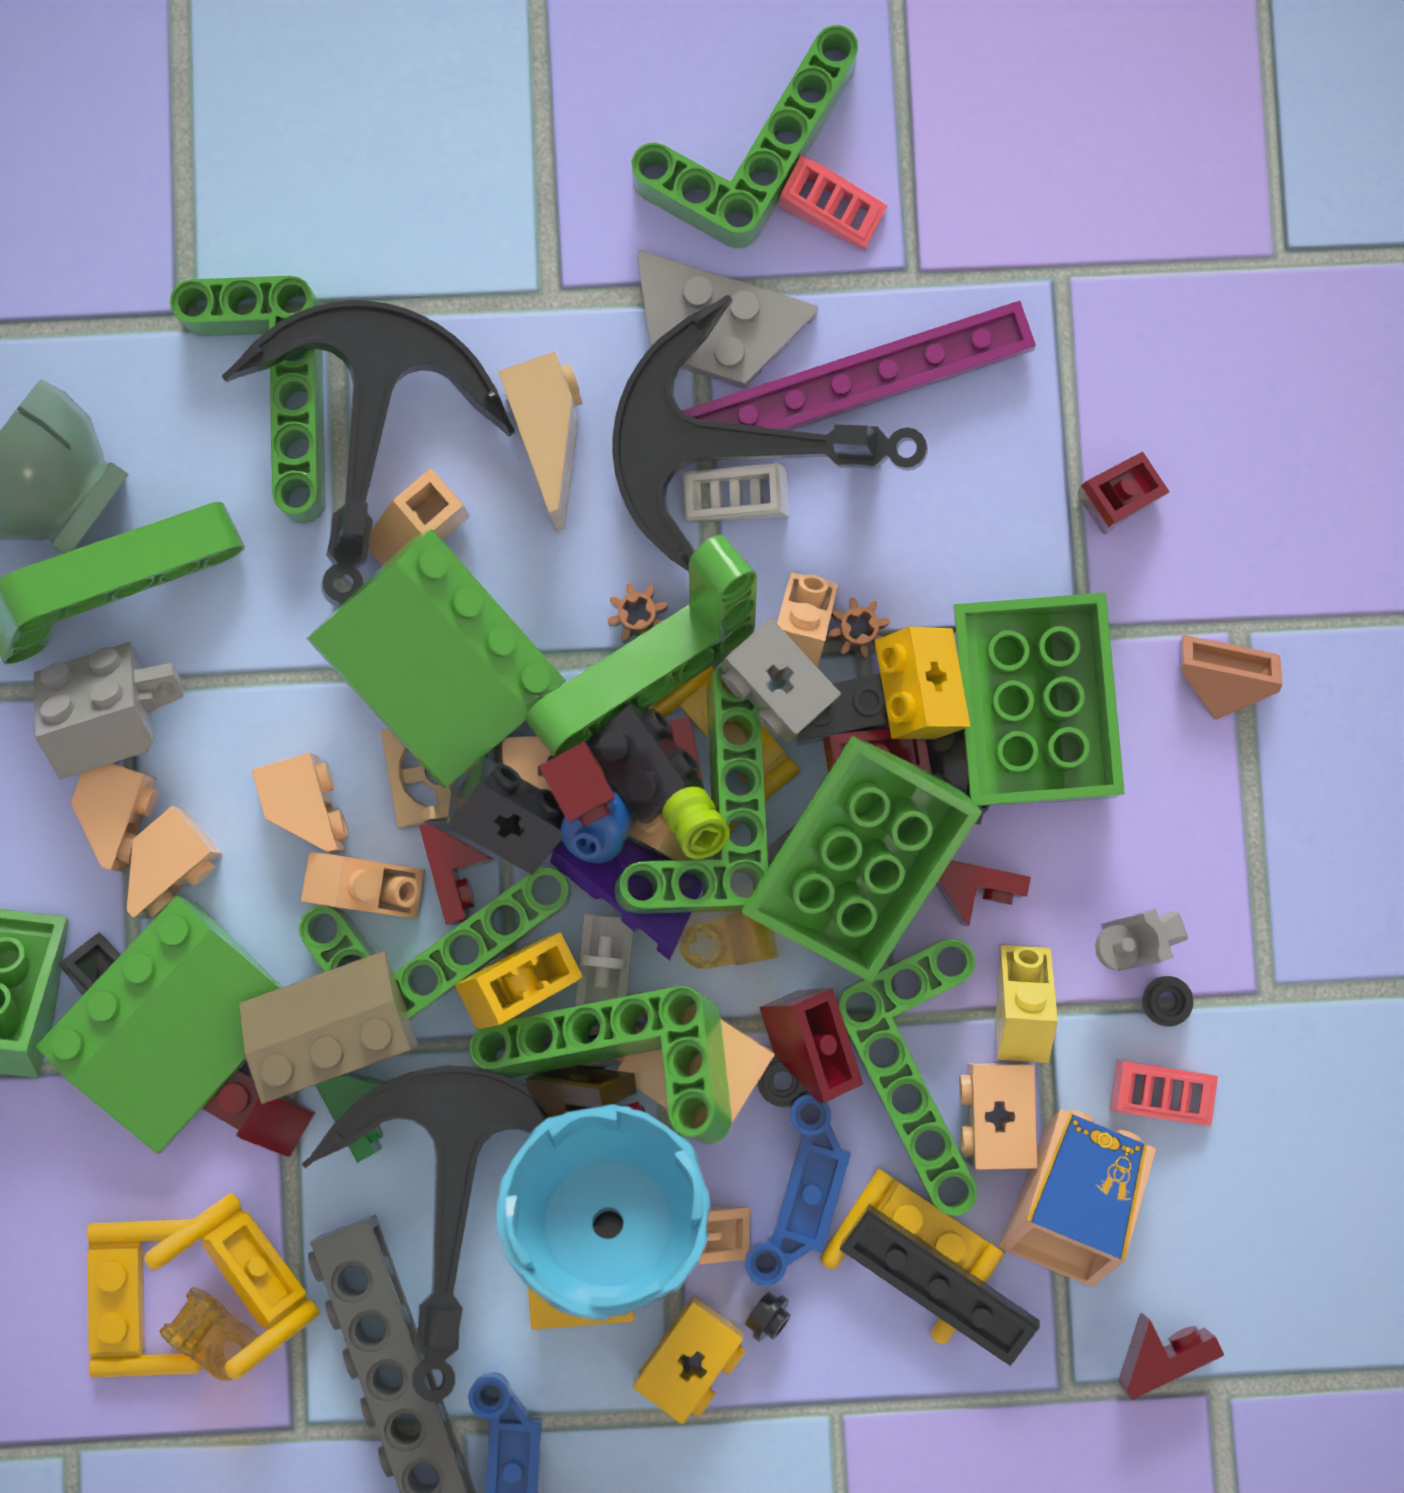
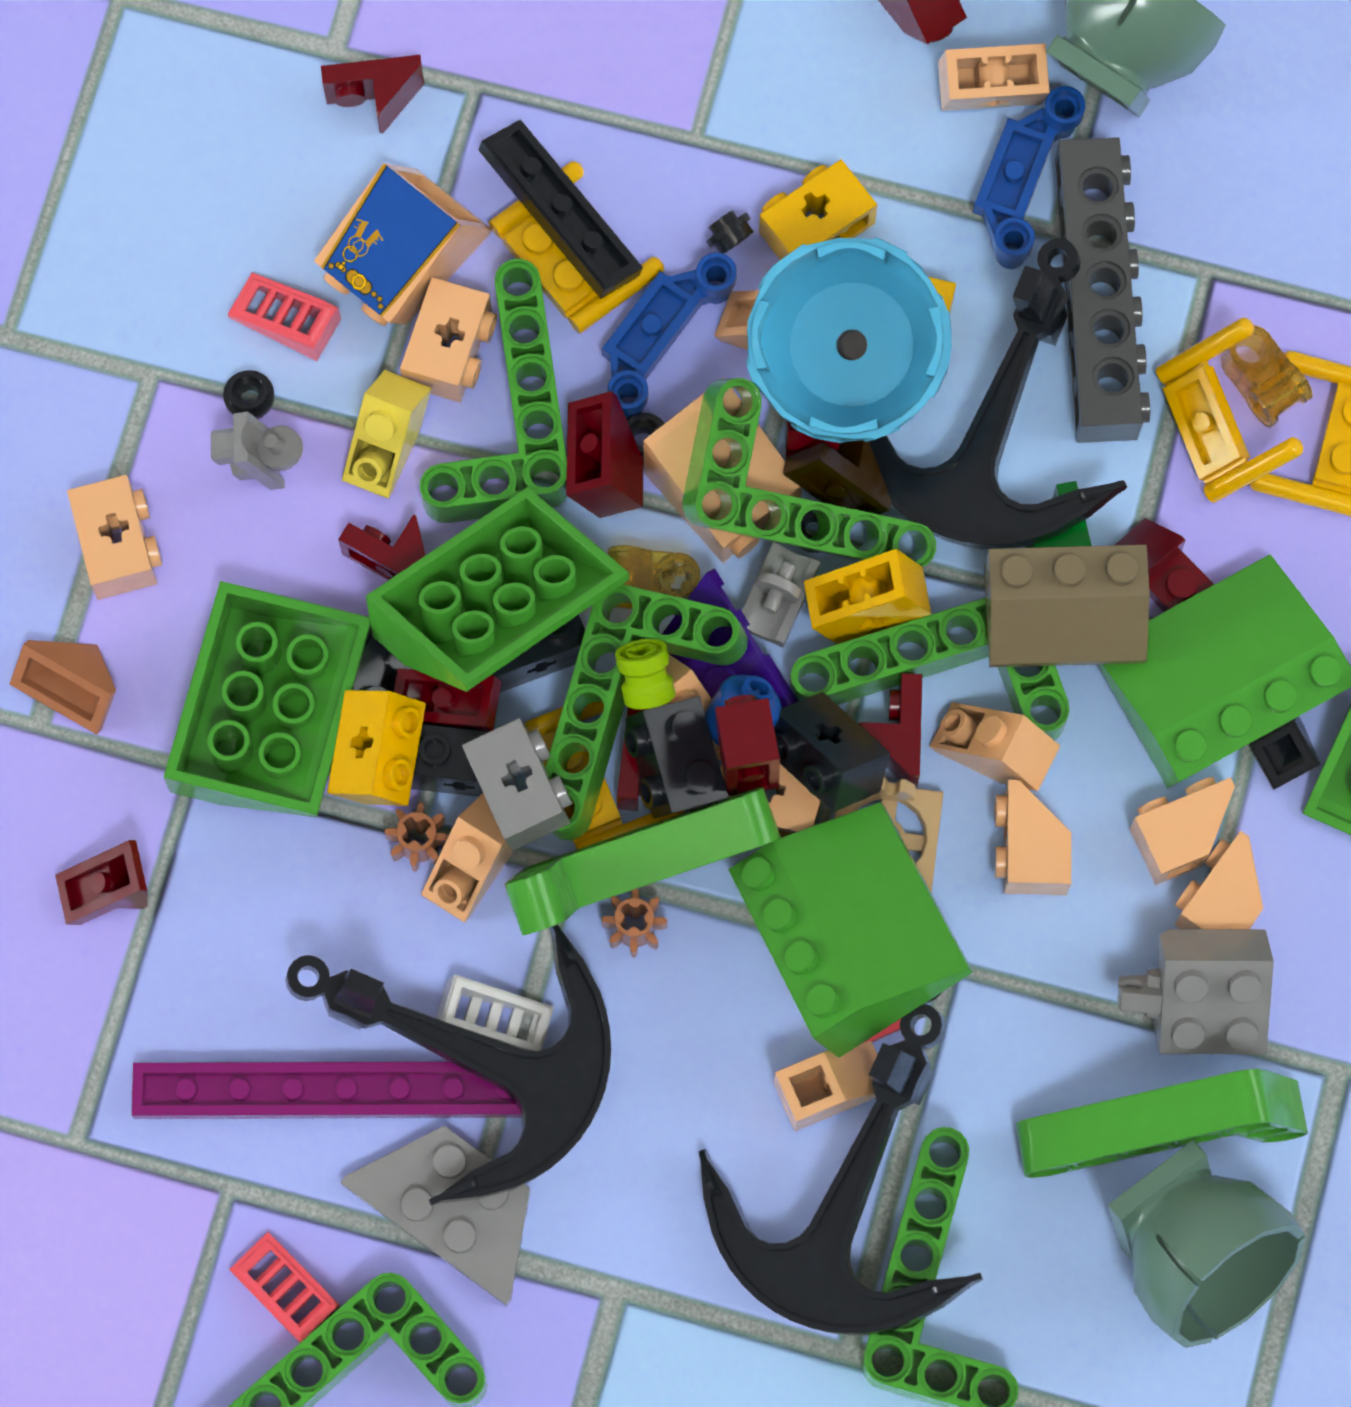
camera: 165 degrees left, 10 degrees down
tan slope [498,351,583,532] -> none
none -> light nougat brick [67,474,163,600]

